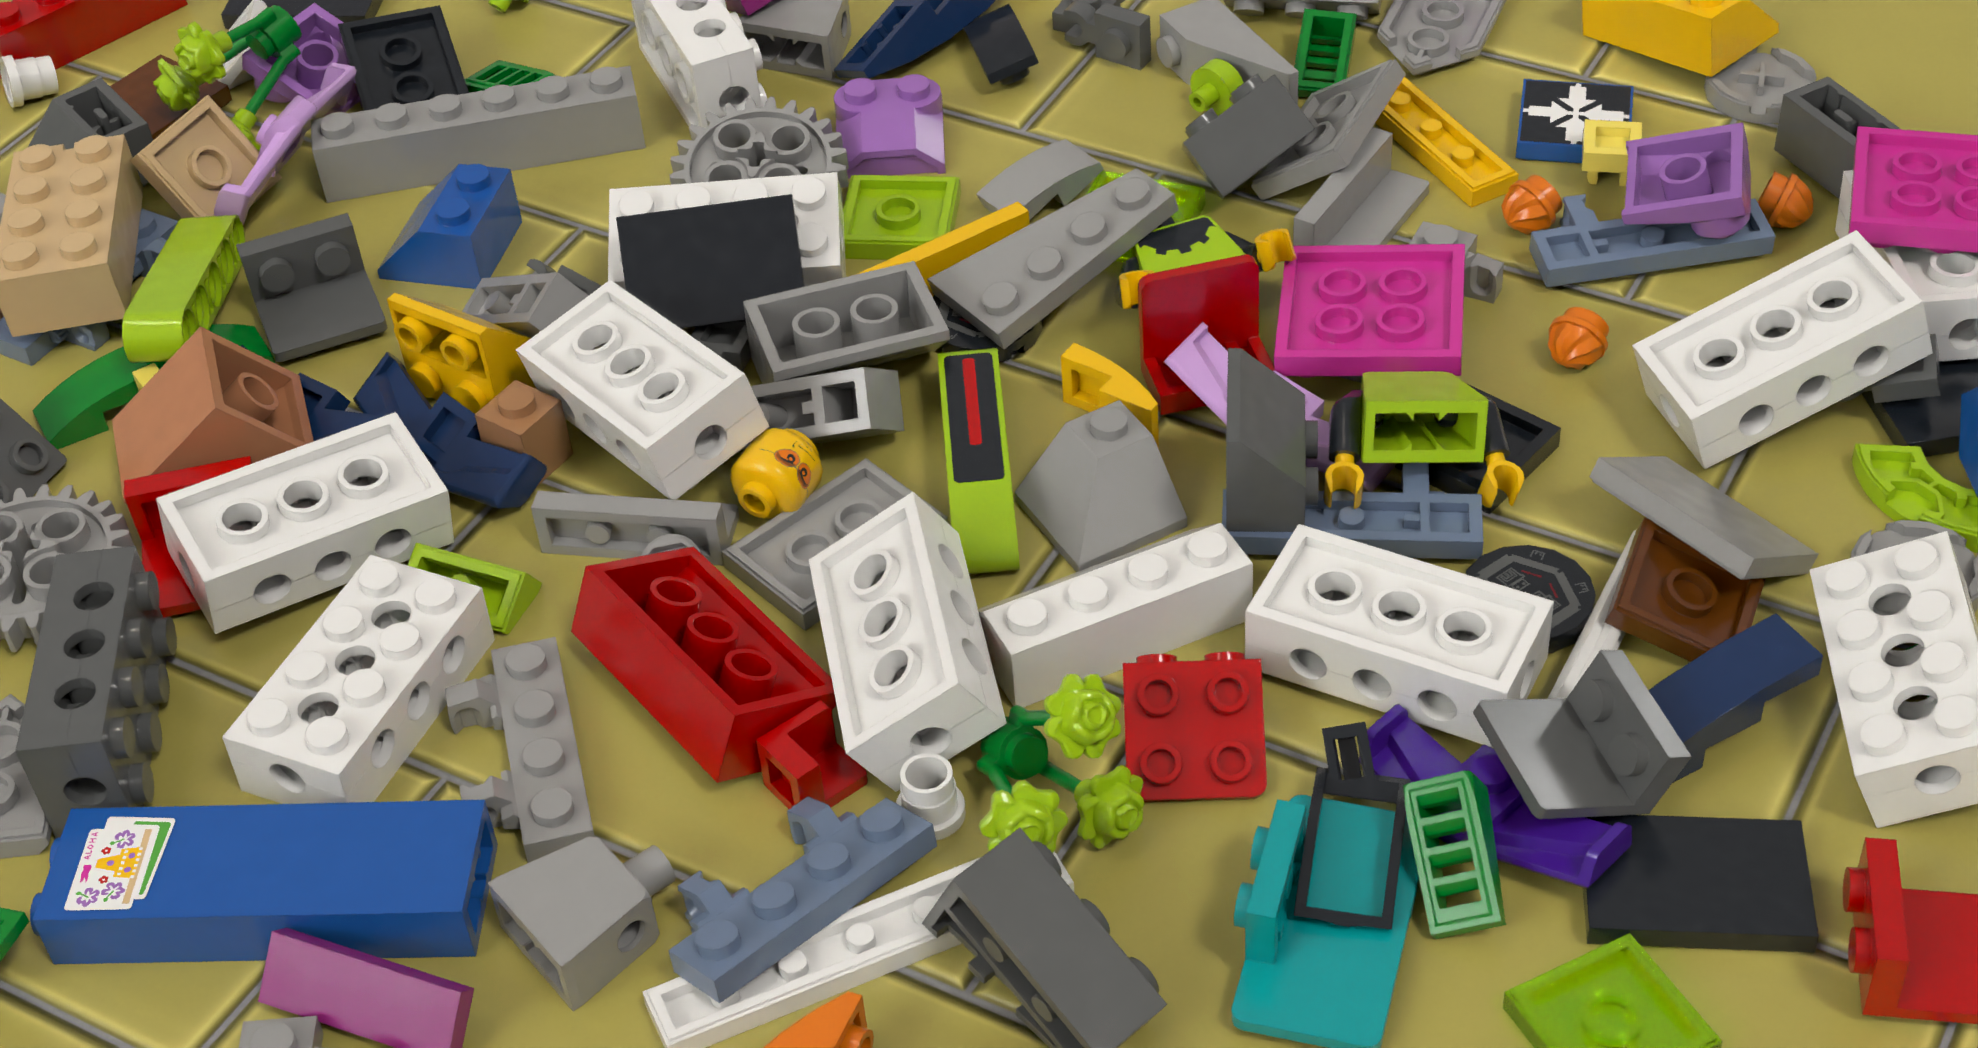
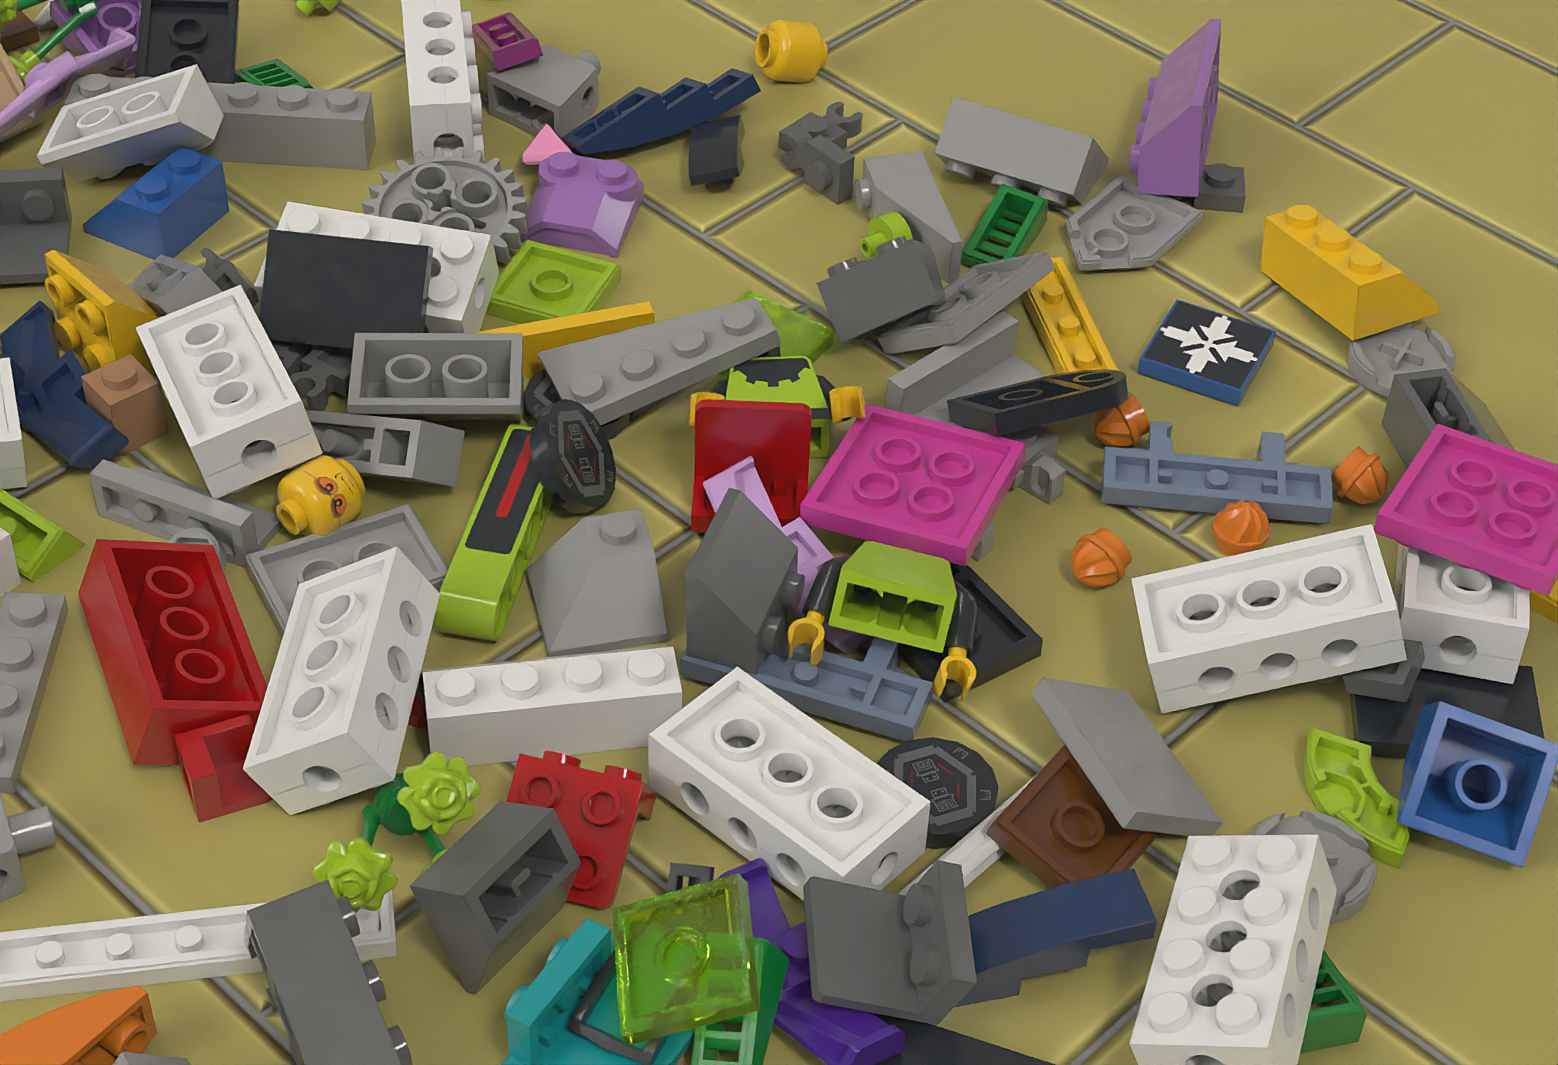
camera: 10 degrees right, 0 degrees up
sand blue hinge [668,796,937,1003] -> none
white piece [896,753,966,840] -> none
light grey slope [976,139,1104,220] -> none
yellow slope [1061,343,1159,449] -> none
light yellow tile [1582,119,1642,186] -> none
medium lavender slope [1621,122,1751,239] -> none
none -> white slope [37,64,224,182]
none -> dark grey slope [410,801,581,994]
none -> bright pink slope [523,123,572,165]
none -> black tile [529,399,616,514]
none -> clear neon green tile [612,873,760,1045]
none -> black tile [947,369,1129,436]
none -> orange plate [1212,498,1271,556]

